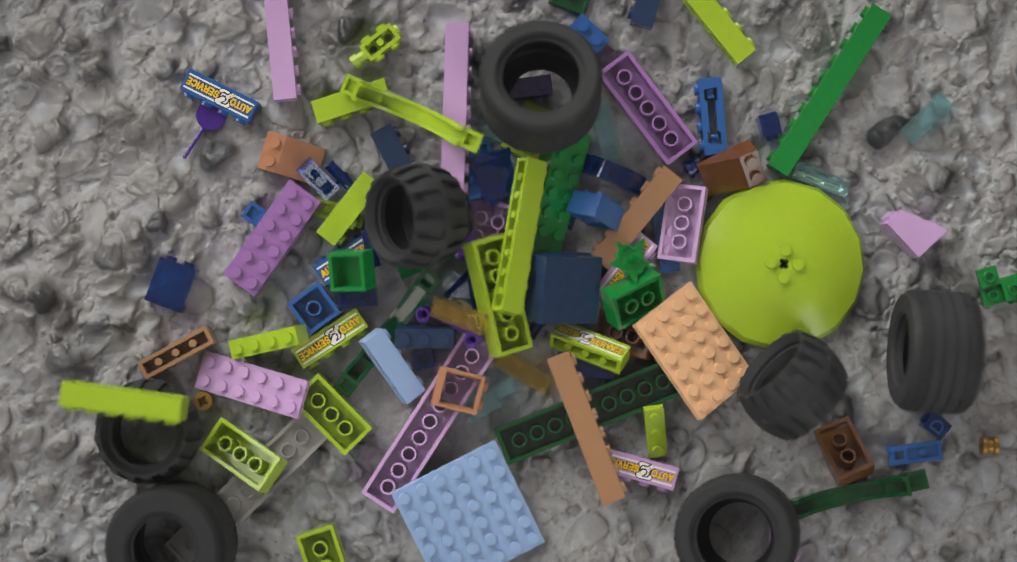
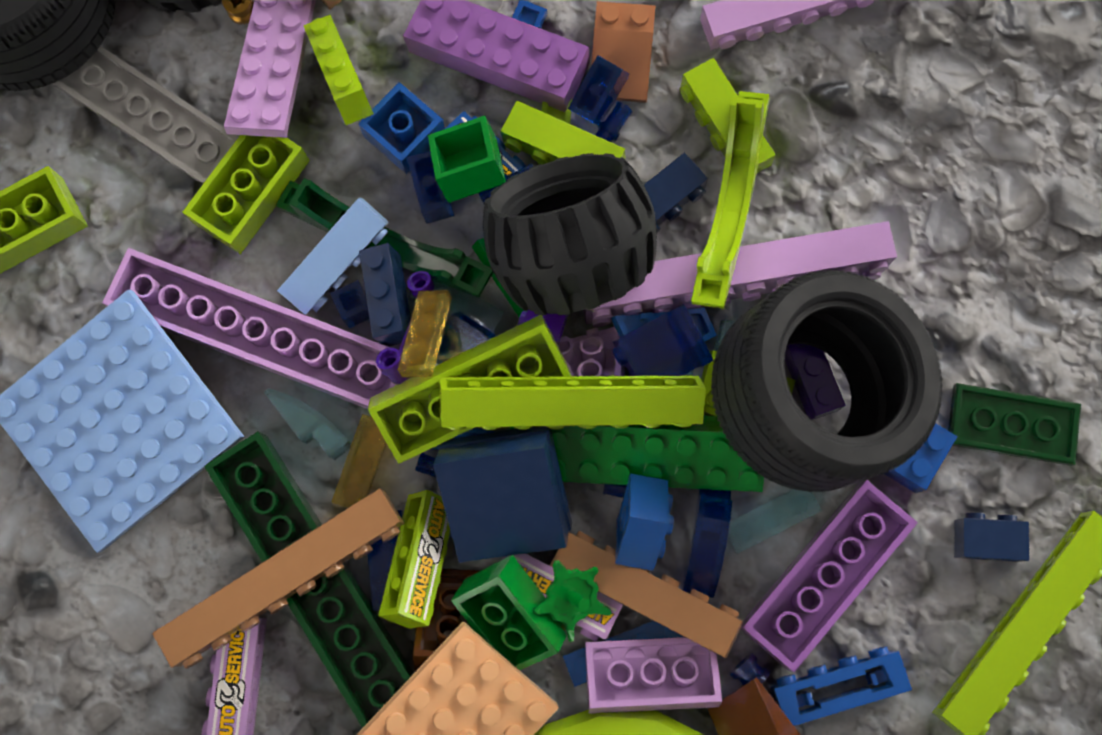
camera: 85 degrees right, 10 degrees down
lime brick [199,417,288,494] -> none
brick [291,308,370,370] -> none
lime brick [349,23,402,70] -> none
nougat window [431,366,489,415] -> none
lime plate [643,404,668,459] -> none

